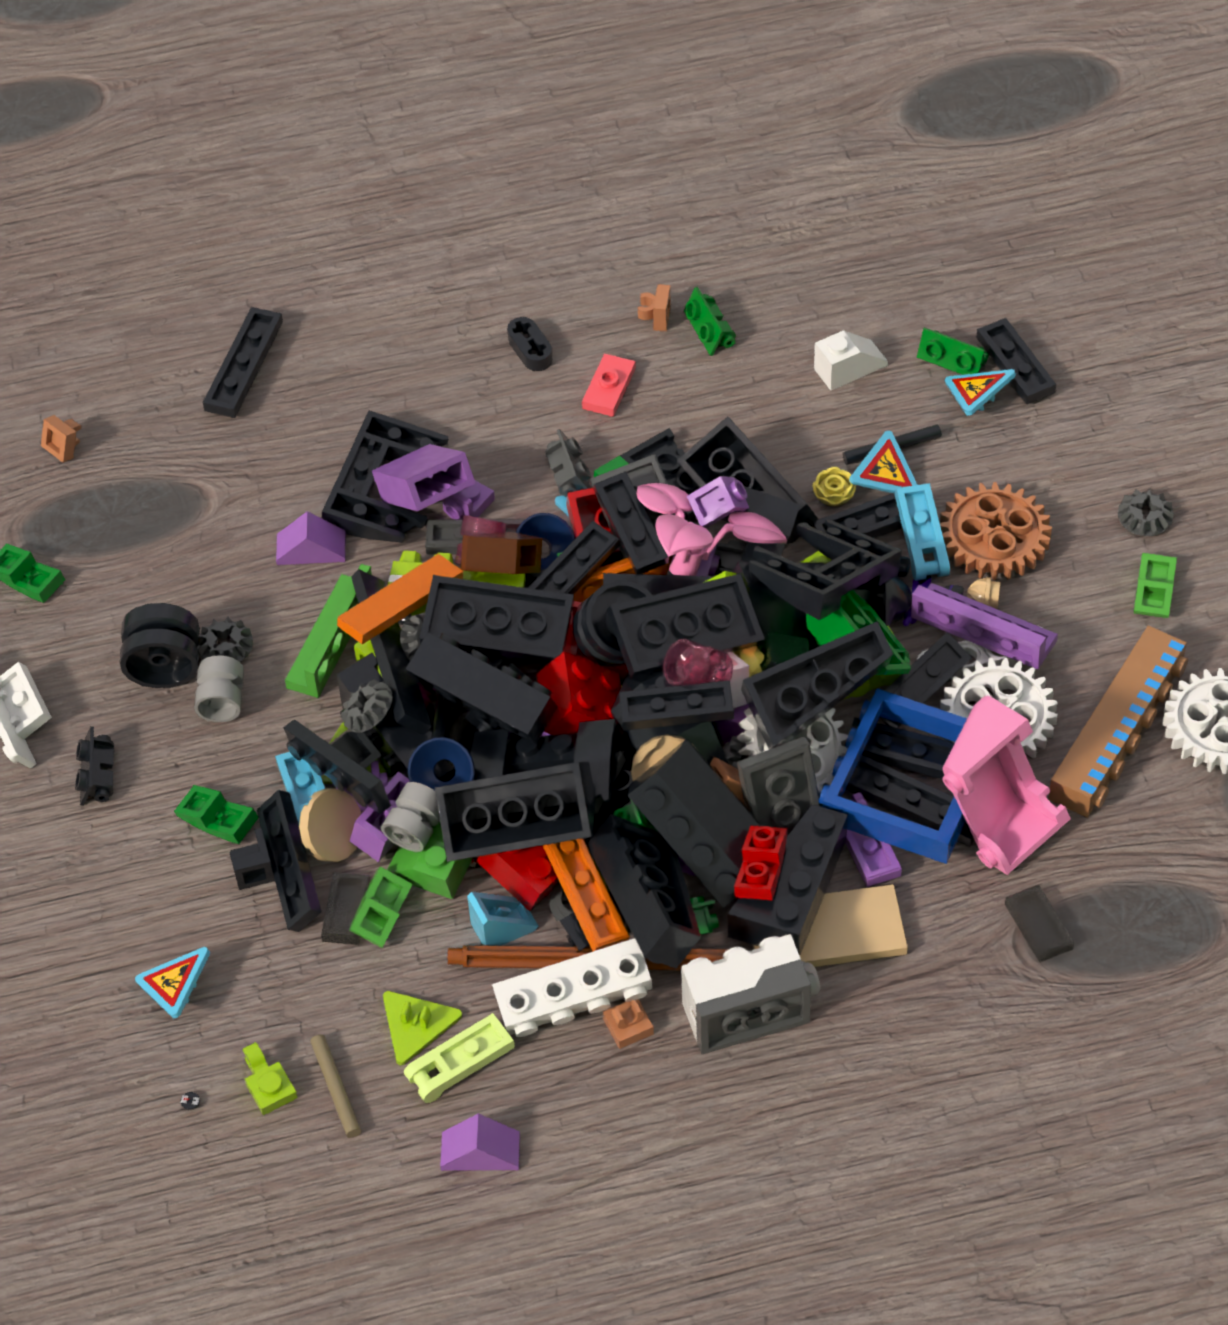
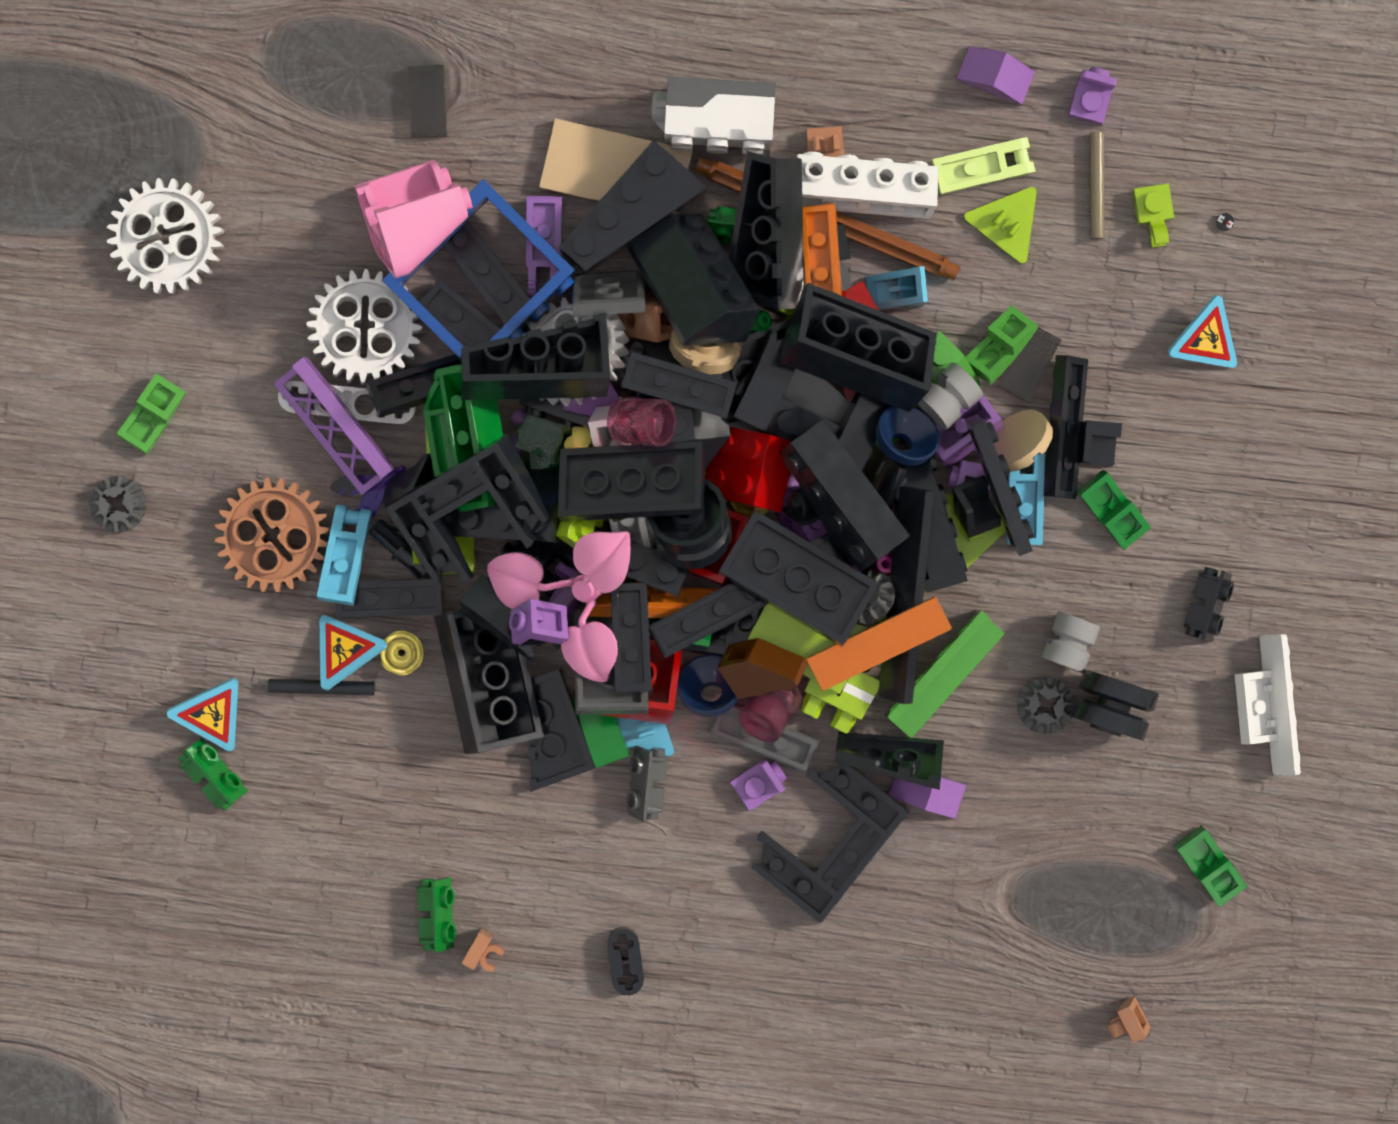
camera: 160 degrees left, 35 degrees up
black plate [203,307,283,418] -> none
dark grey gear [340,679,392,733] -> none
medium lavender brick [372,444,476,511] -> none
coral plate [582,353,636,417] -> none
red slope [734,825,787,901] -> none
white slope [814,330,888,391] -> none
tan plate [967,577,1000,609] -> none
black plate [976,318,1056,405] -> none
medium nougat brick [1048,625,1188,818] -> none
none -> black wing [835,732,944,790]
none -> medium lavender bracket [1068,67,1117,125]

